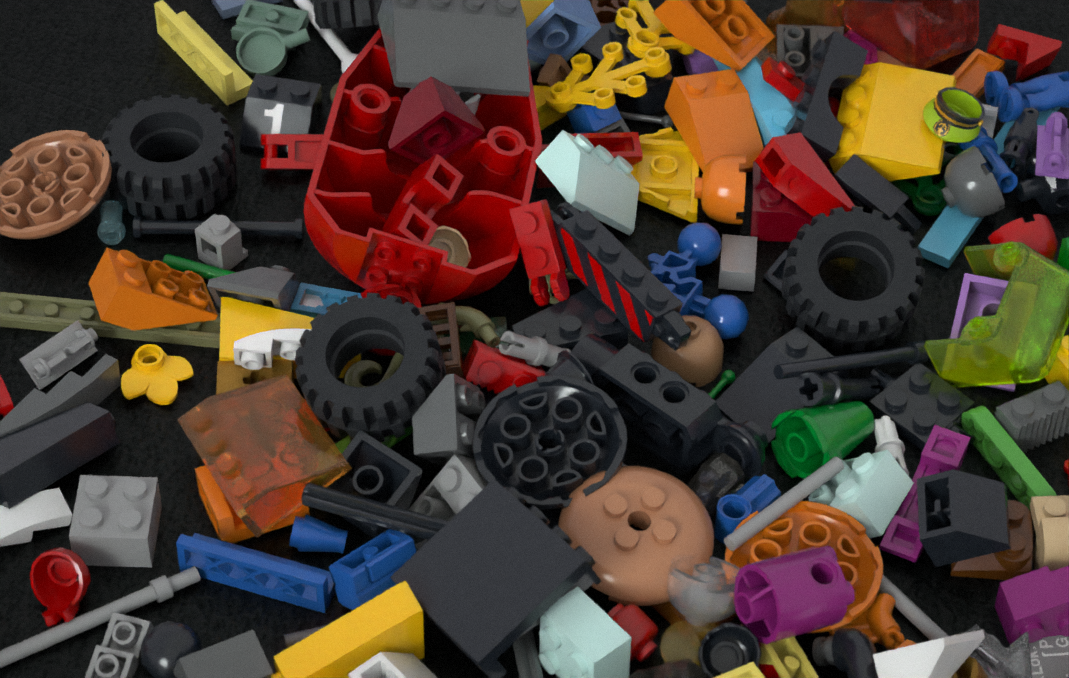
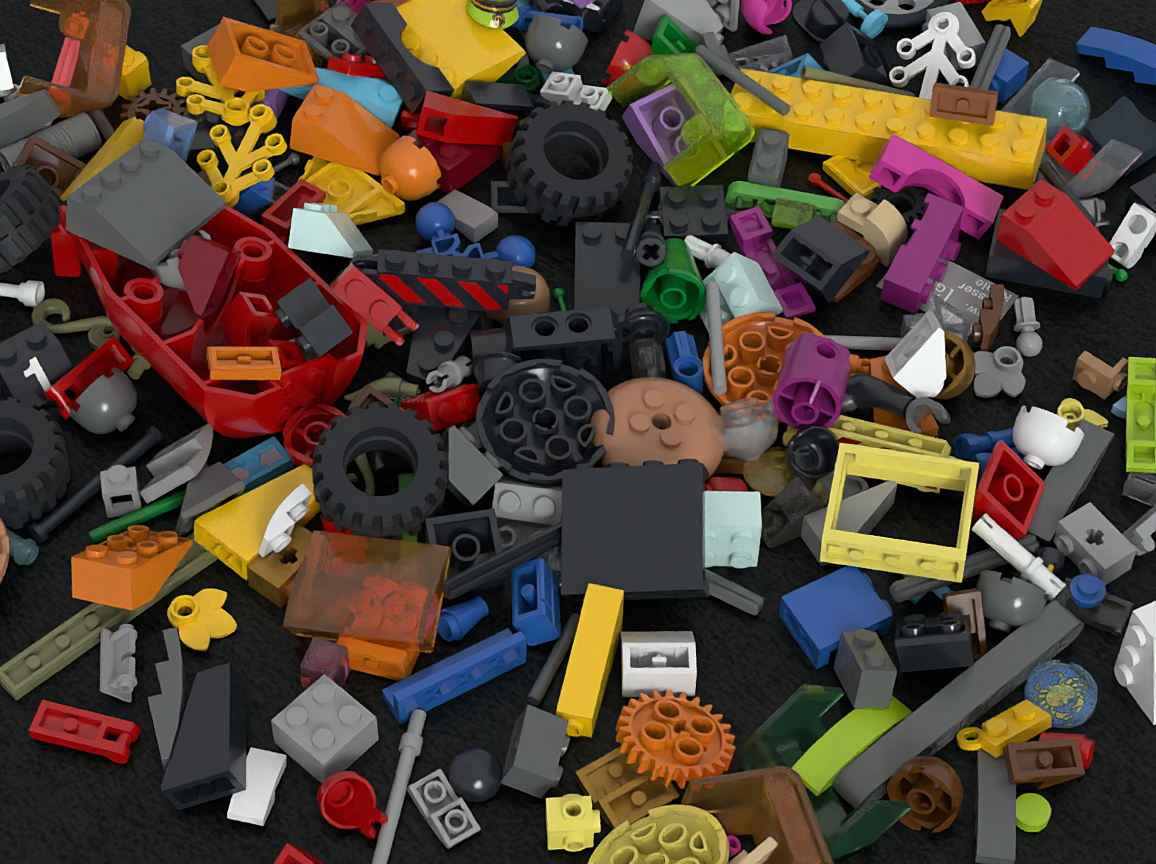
camera: 50 degrees left, 5 degrees up
none -> dark grey cylinder [70,367,137,434]
none -> light grey slope [139,423,213,503]
none -> orange tile [206,347,282,380]
none -> black brick [274,278,353,358]
none -> clear pink brick [300,637,350,690]
none -> white slope [540,71,612,111]
none -> clear neon green panel [771,198,815,229]

